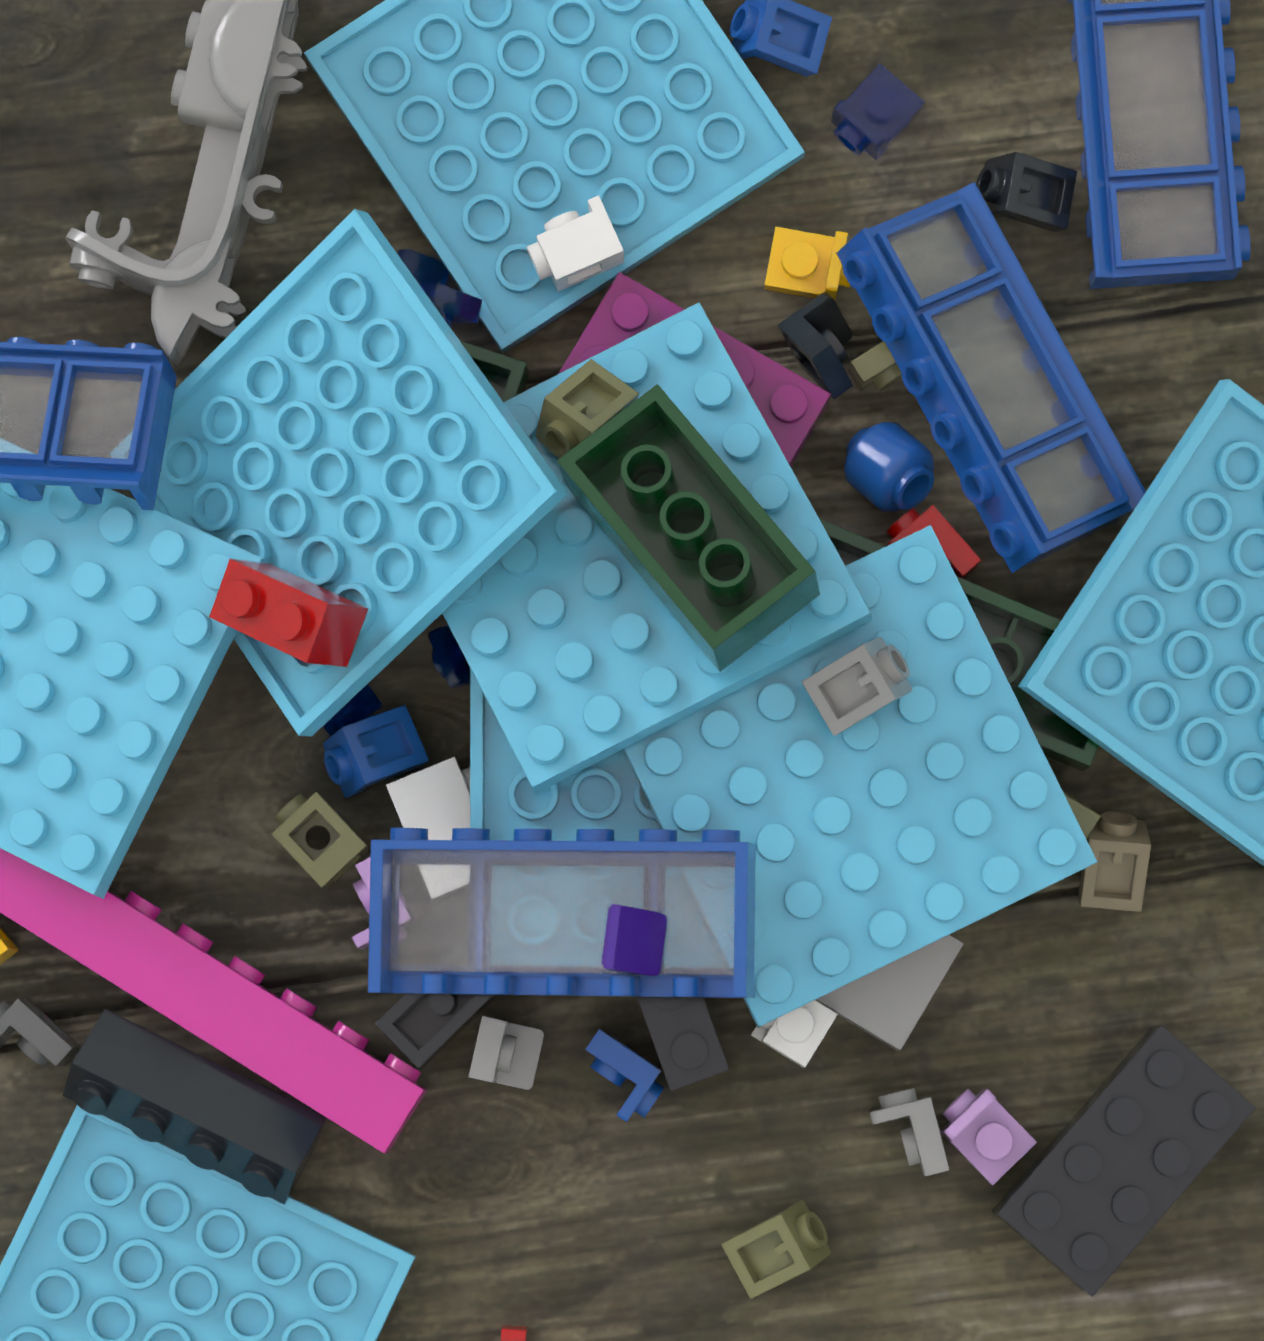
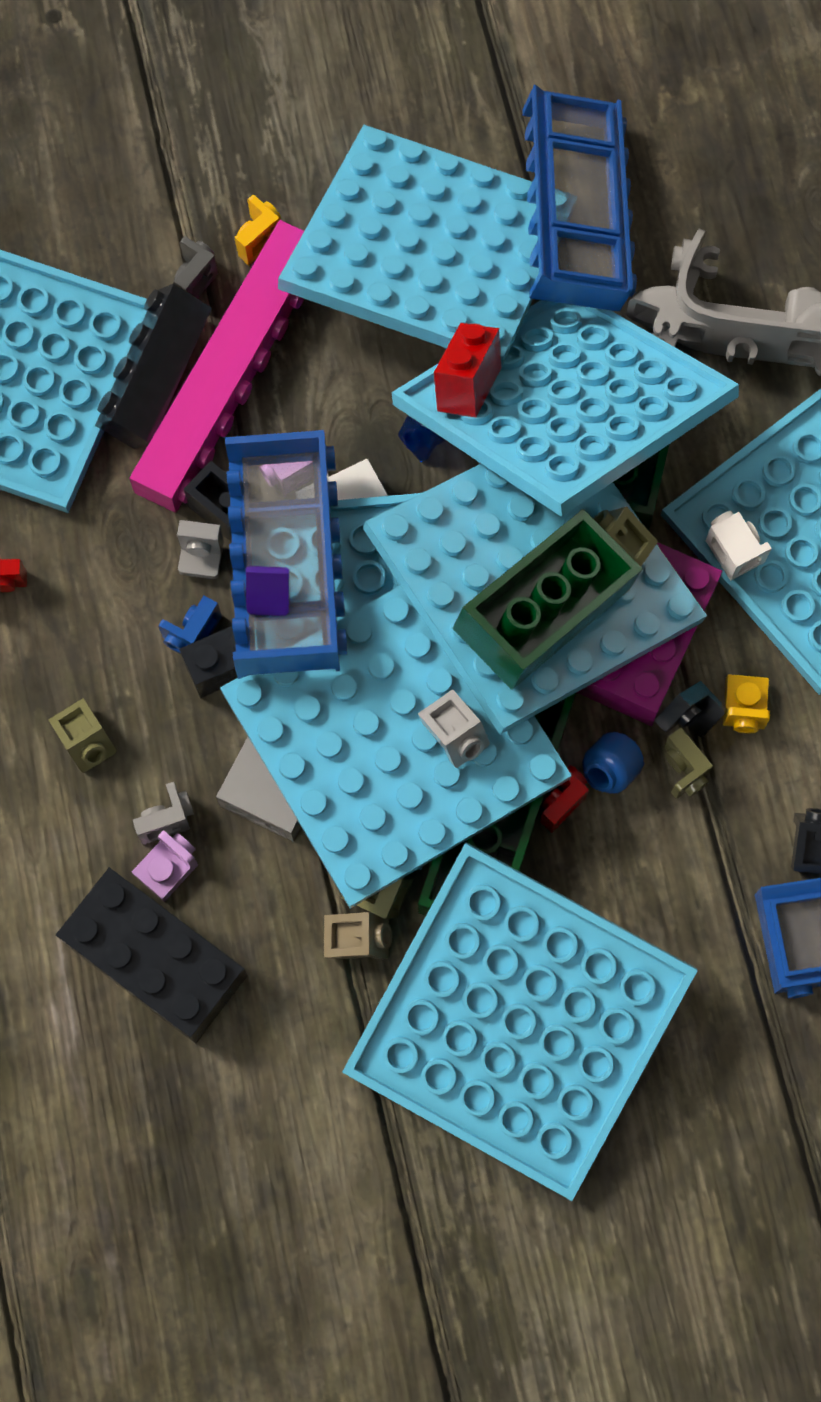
camera: 80 degrees right, 10 degrees down
olive brick [271,792,371,891] -> none
blue bracket [323,705,429,798] -> none
clear blue bracket [397,249,482,328] -> none
white brick [751,1000,838,1068] -> none
blue window [836,182,1146,573] -> none

